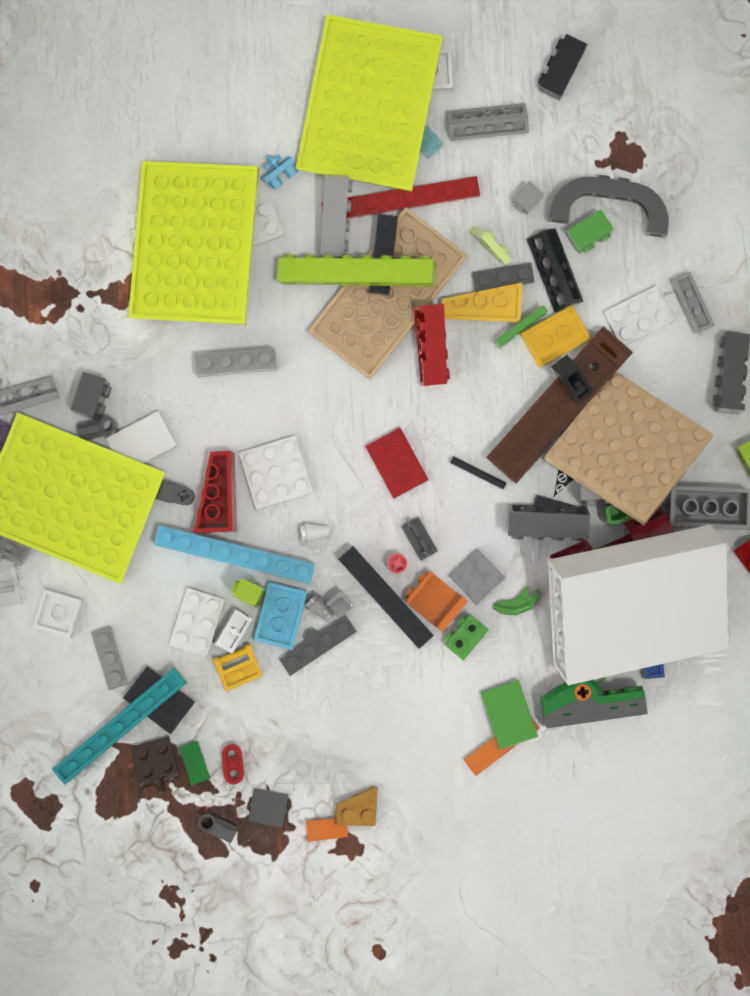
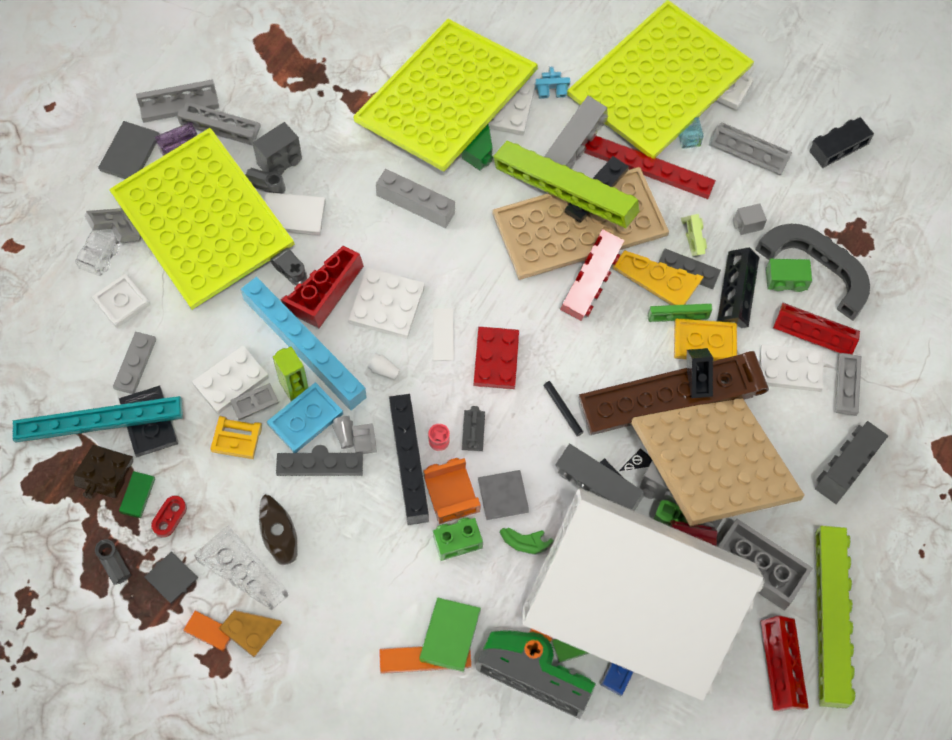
camera: 30 degrees right, 20 degrees down
none -> dark brown piece [259,494,297,565]
none -> green slope [462,124,493,171]
none -> red fence [773,302,860,355]

